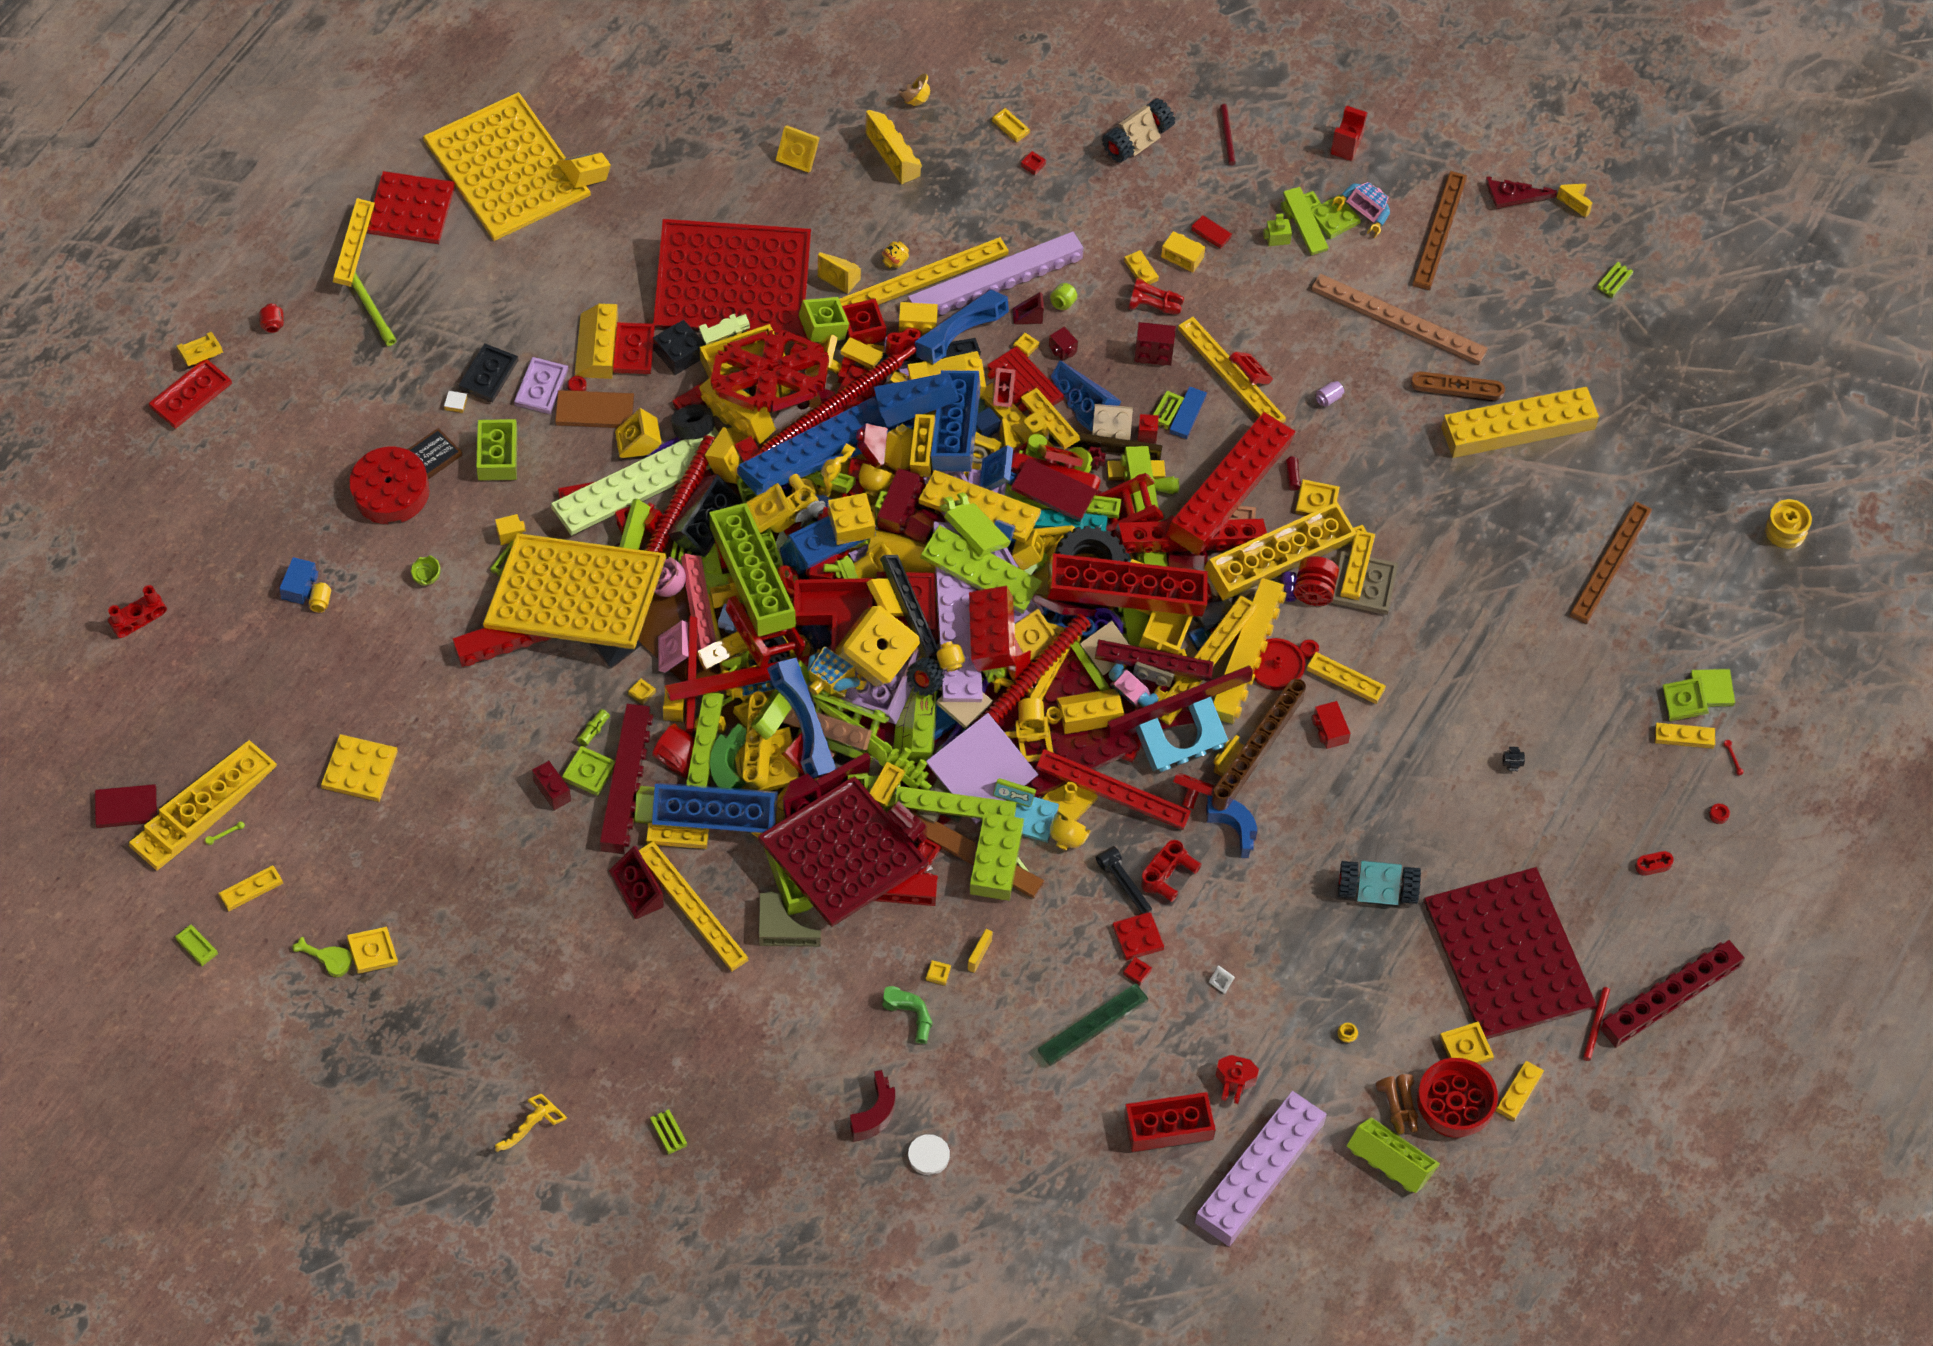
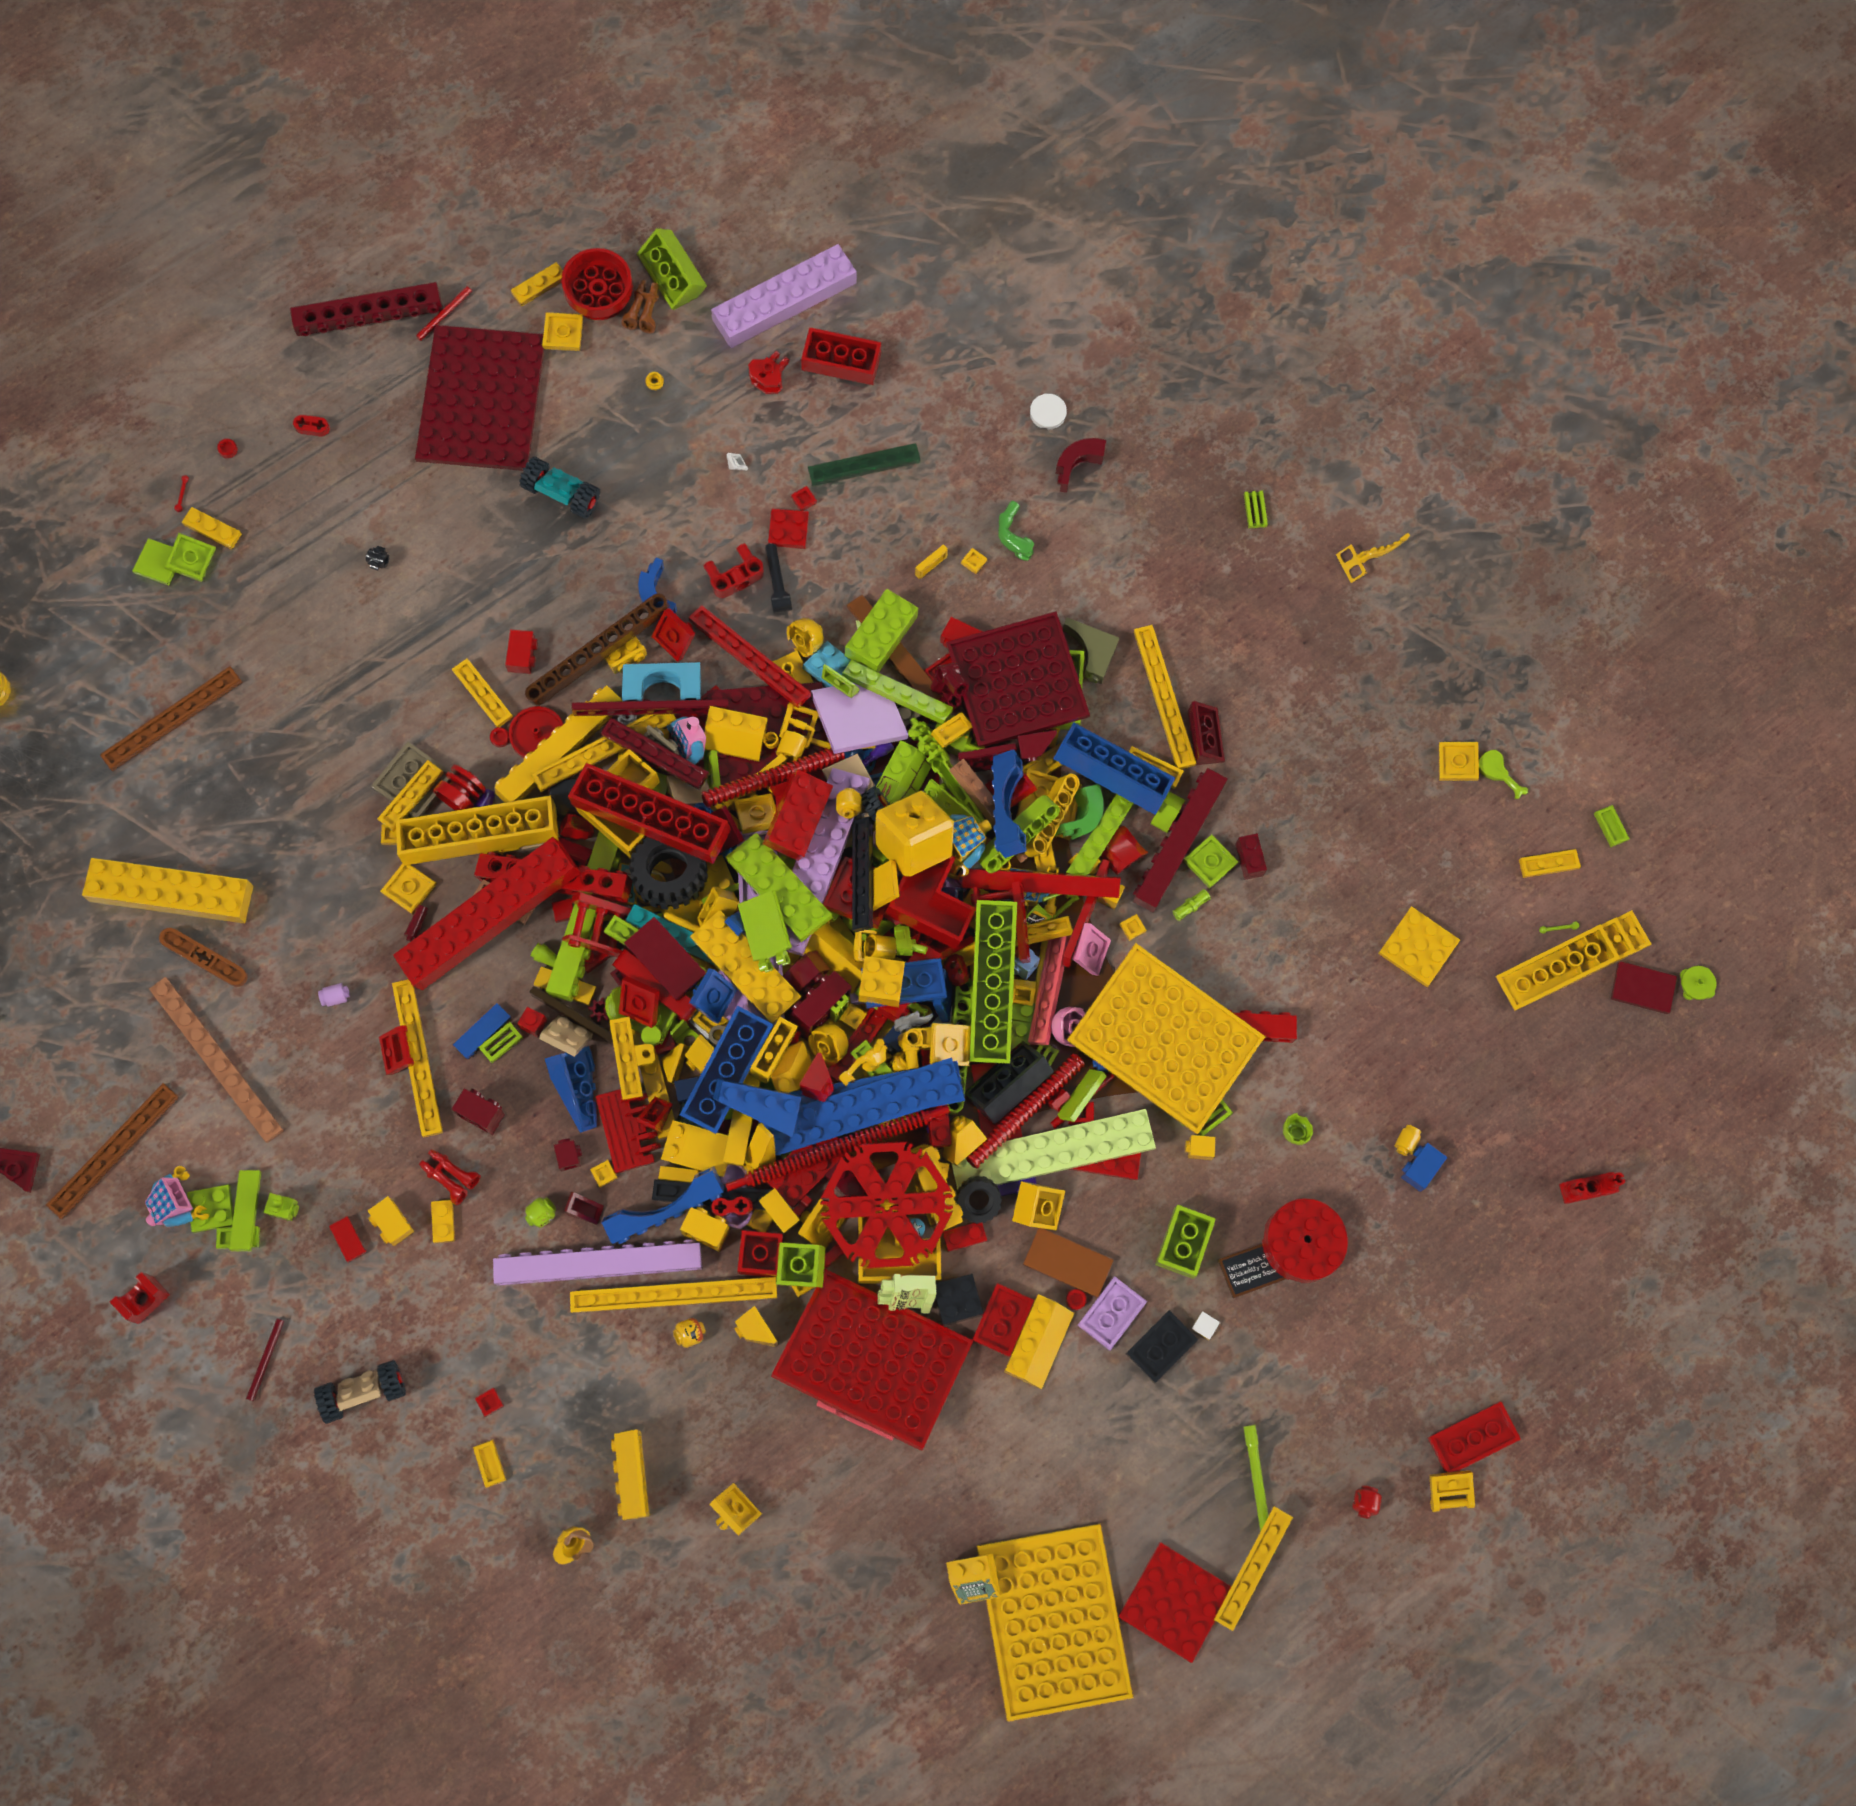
camera: 160 degrees left, 15 degrees up
none -> lime piece [1680,966,1716,1000]

